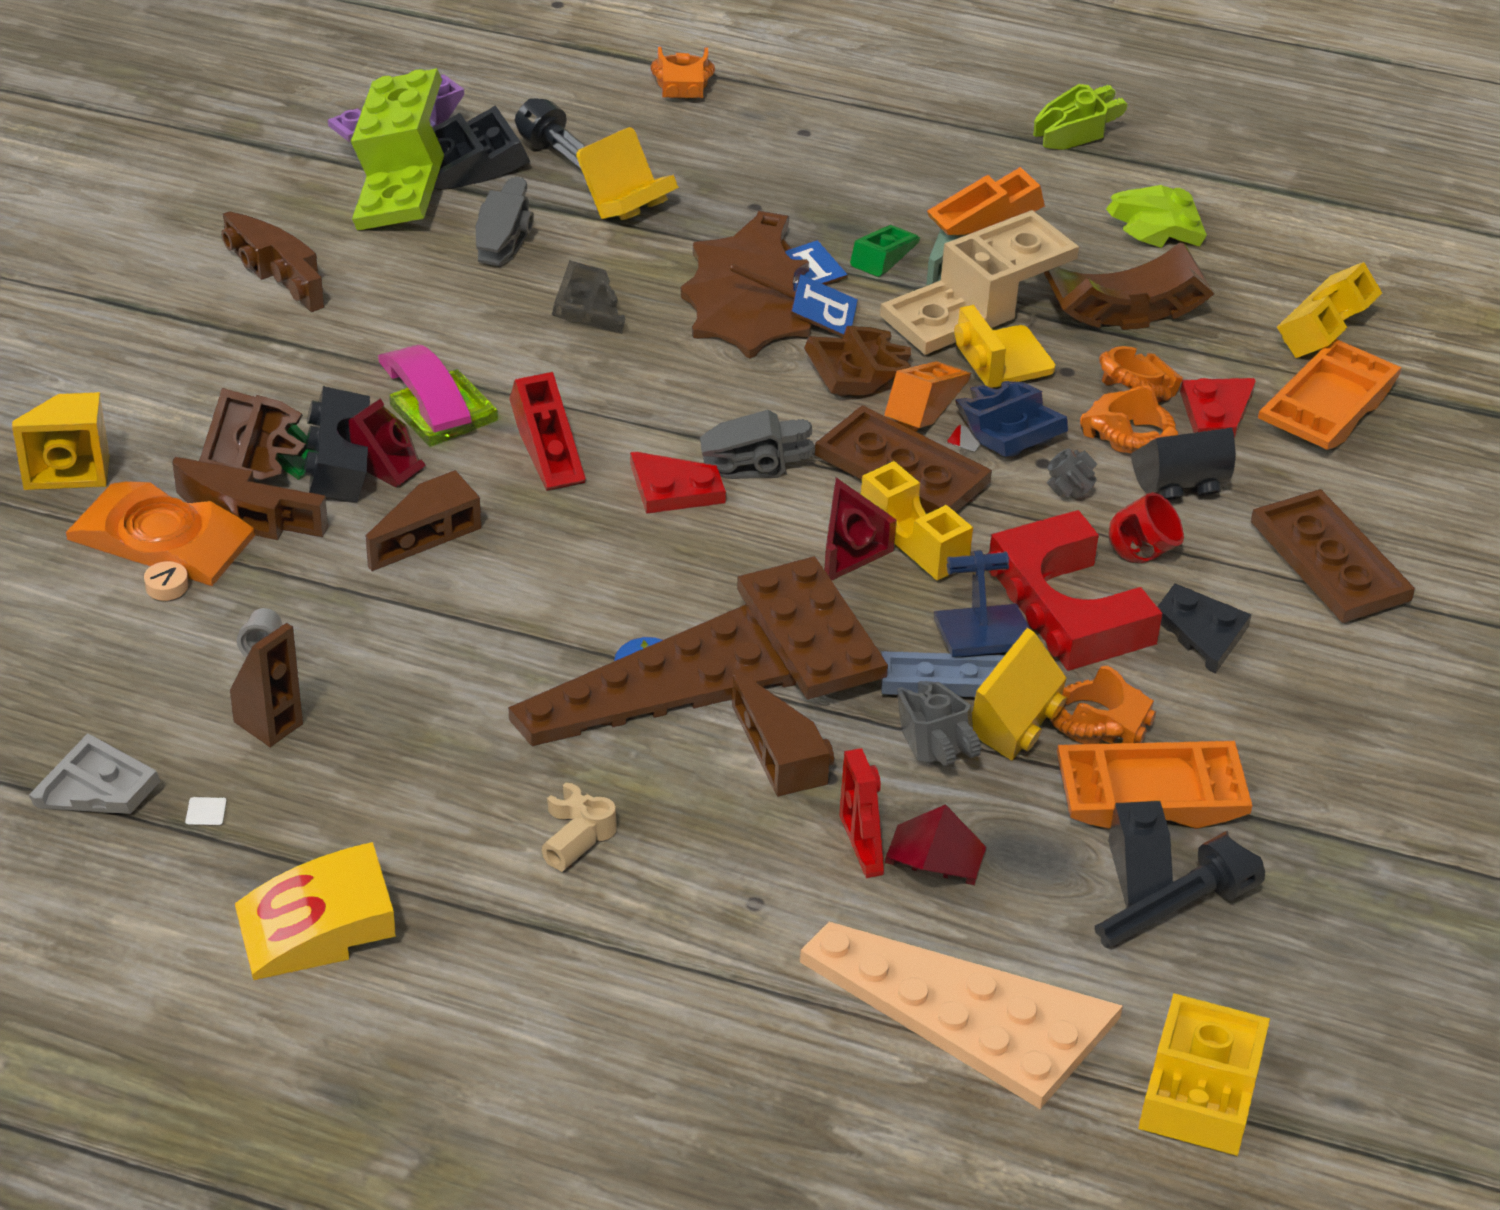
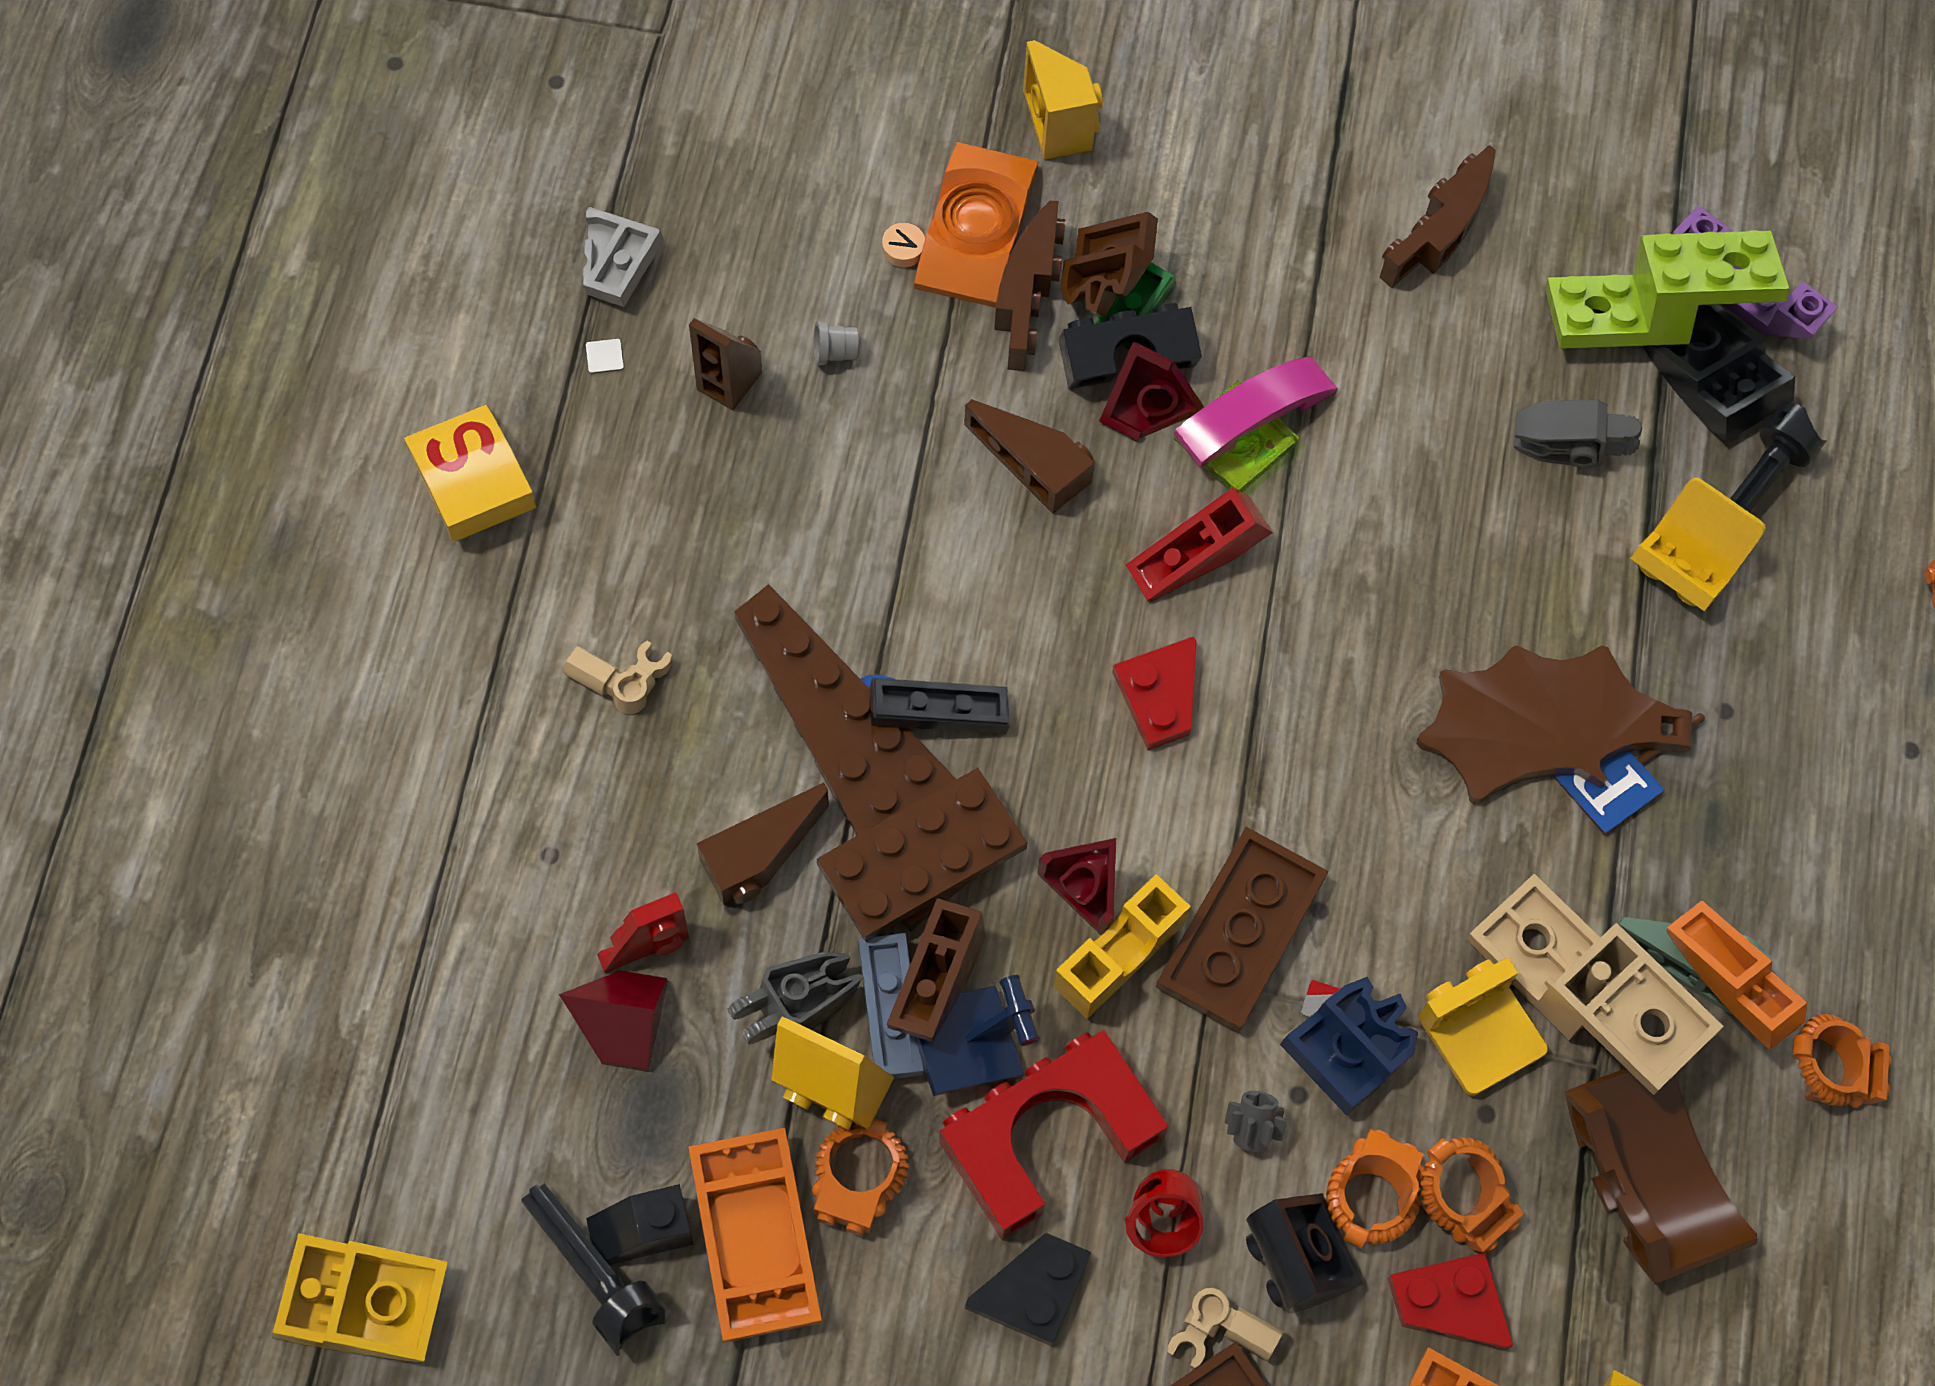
camera: 80 degrees right, 25 degrees up
clear smoke wing [552,260,626,334] -> none
dark grey hinge [700,410,815,479] -> none
piece [729,264,858,337] -> none
light nougat wing [800,922,1123,1109] -> none
reddish brown plate [804,326,911,396] -> none
green slope [850,225,920,277] -> none
orange slope [884,361,971,431] -> none
lime plate [1106,185,1207,248] -> none
none -> black tile [870,678,1010,734]
none -> reddish brown slope [887,898,986,1042]
none -> tan bar [1167,1288,1284,1369]
none -> orange piece [1792,1014,1892,1108]

